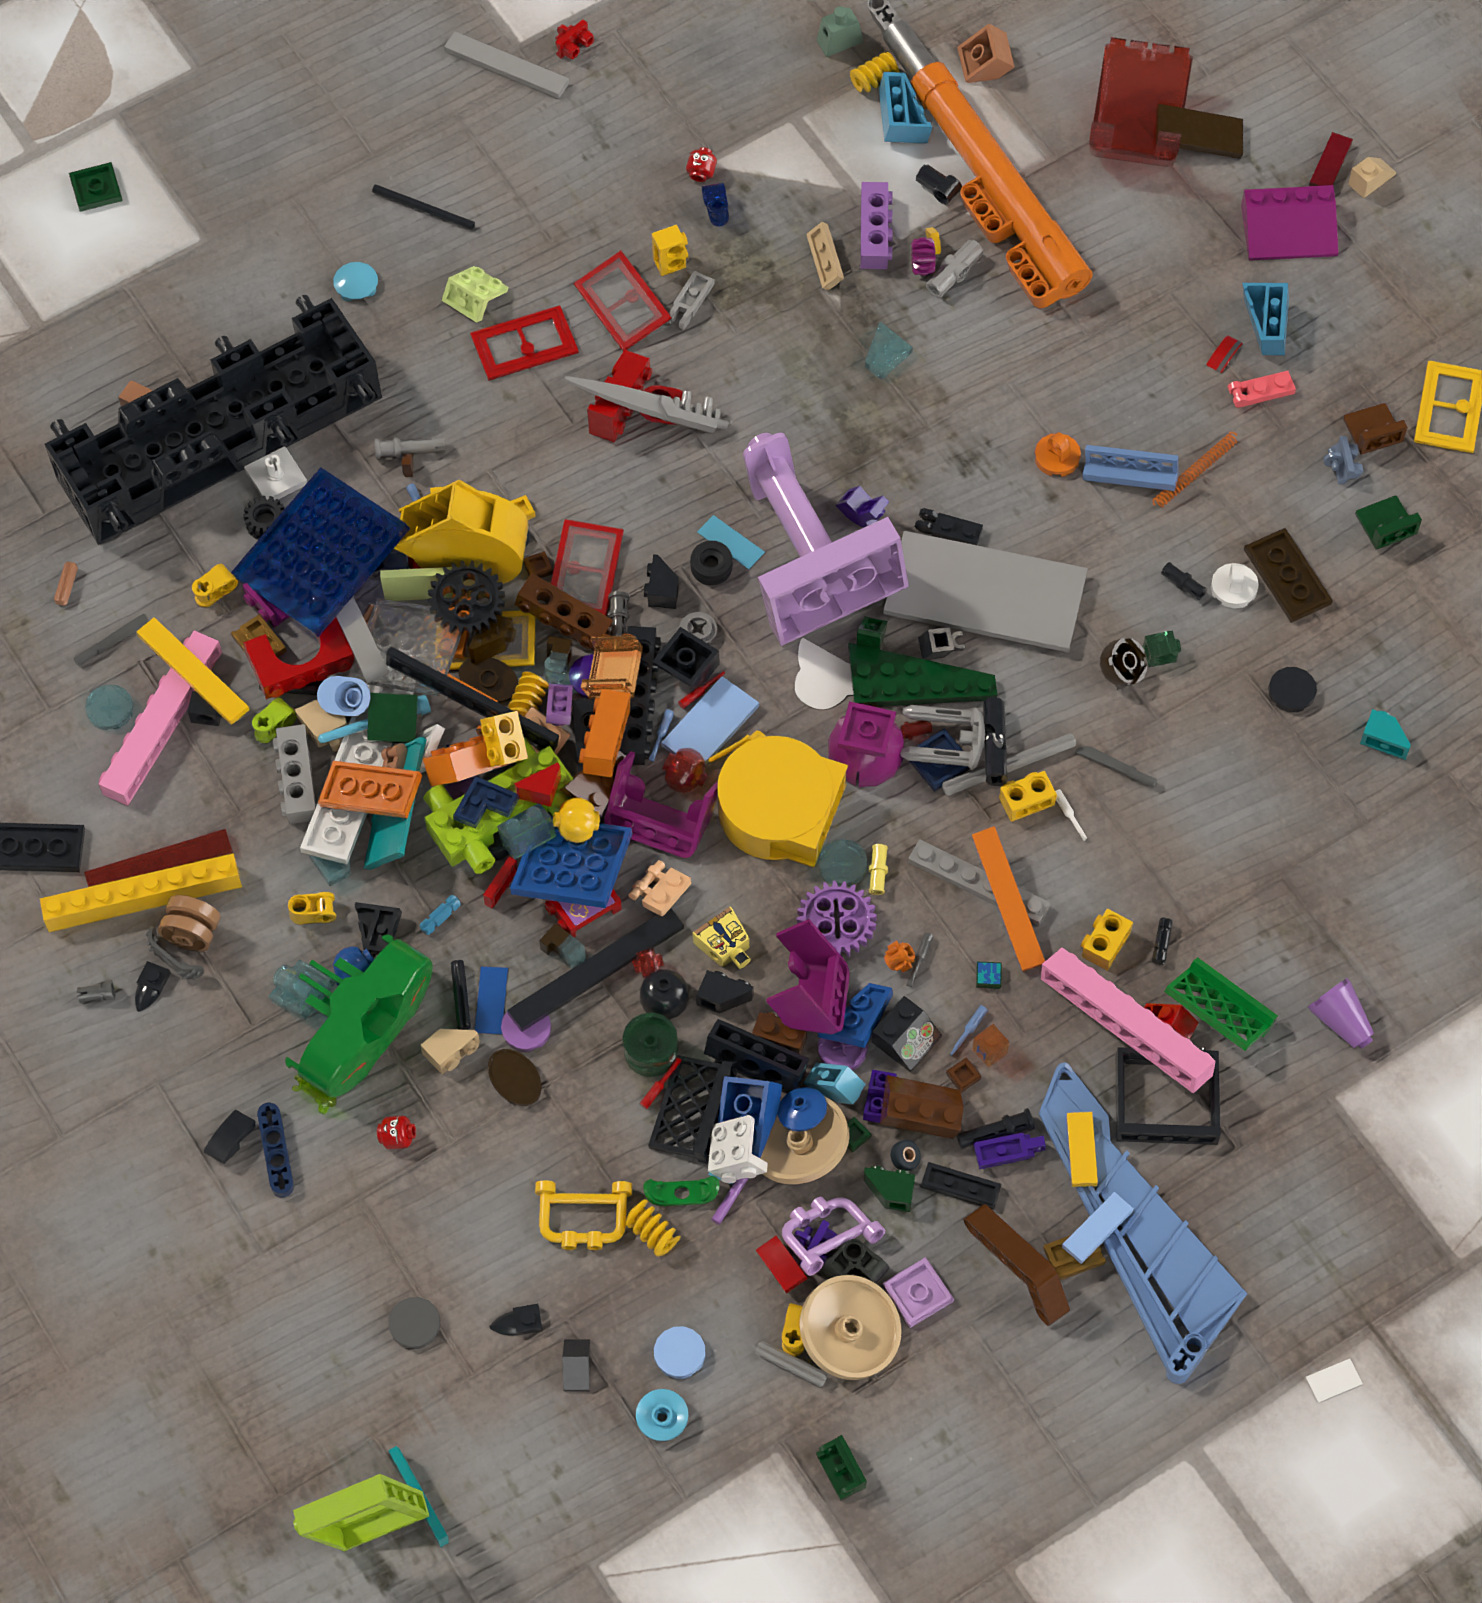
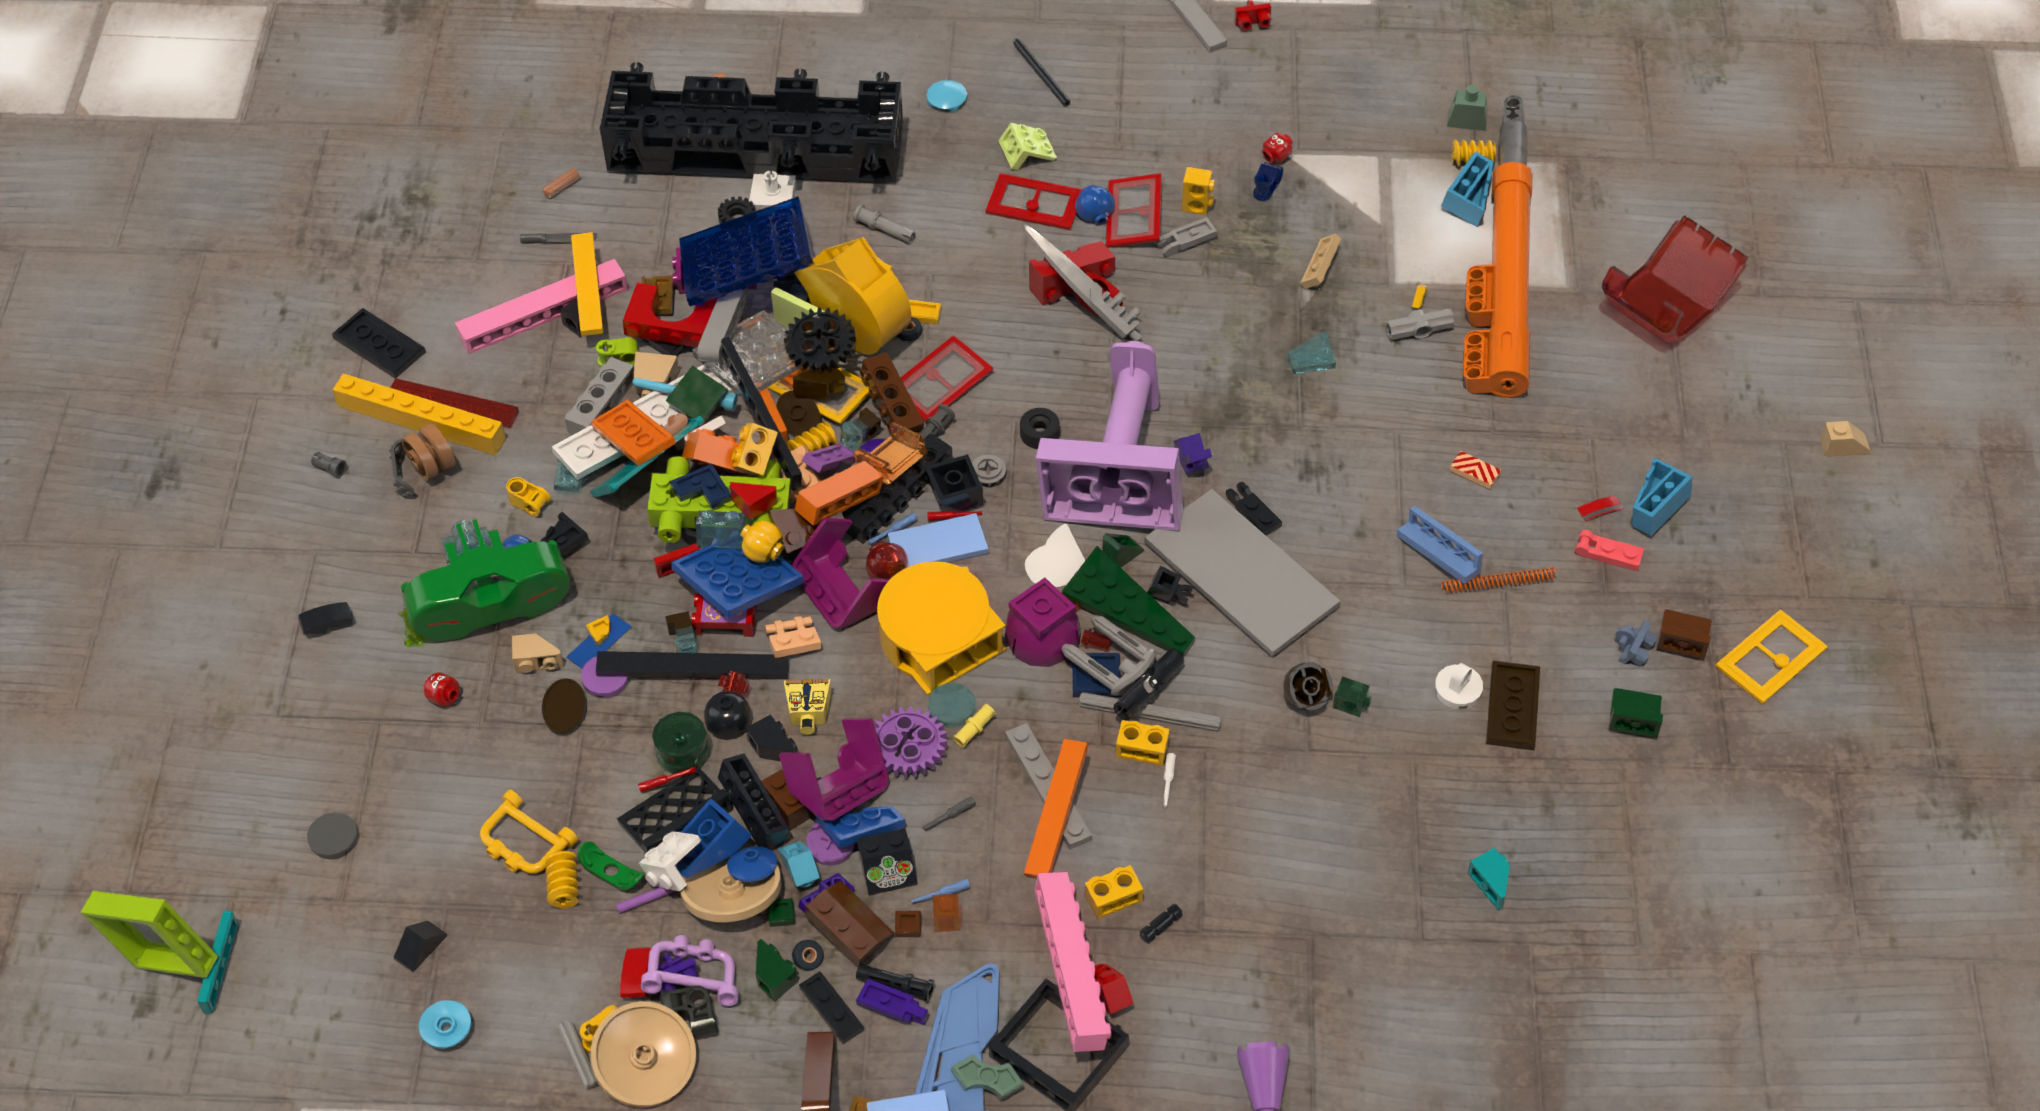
camera: 35 degrees right, 10 degrees down
clear light blue tile [85,685,133,730] -> none
black plate [135,961,171,1012] -> none
yellow piece [192,564,238,608] -> none
dark blue beam [257,1102,294,1198] -> none
light blue piece [317,676,371,716] -> none
reddish brown tile [401,454,413,477] -> none
dark azure axle [419,895,461,935] -> none
black axle [451,960,471,1030] -> none
black plate [489,1304,543,1336] -> none
reddish brown tile [523,551,553,578] -> none
black slope [644,554,679,609] -> none
light blue tile [654,1326,706,1379] -> none
medium azure sticker [697,515,765,569] -> none
medium lavender brick [860,182,893,269] -> none
lavender tile [882,1257,954,1328] -> none
orange gear [884,941,915,973] -> none
magenta gear [911,237,936,276] -> none
black piece [916,164,962,205] -> none
nougat slope [957,24,1014,83] -> none
tile [976,961,1002,989] -> none
orange tile [1035,432,1081,477] -> none
yellow tile [1066,1112,1098,1187] -> none
dark grey piece [1075,746,1157,788] -> none
dark brown tile [1156,104,1243,159] -> none
black pin [1161,562,1207,601] -> none
green fence [1164,957,1278,1051] -> none
magenta slope [1241,185,1339,261] -> none
black tile [1268,667,1317,712] -> none
dark red tile [1309,132,1353,186] -> none
none -> yellow tile [586,615,611,646]
none -> sand green tile [951,1054,1024,1100]
none -> blue plant [1075,185,1115,225]
none -> light nougat tile [1450,451,1501,489]

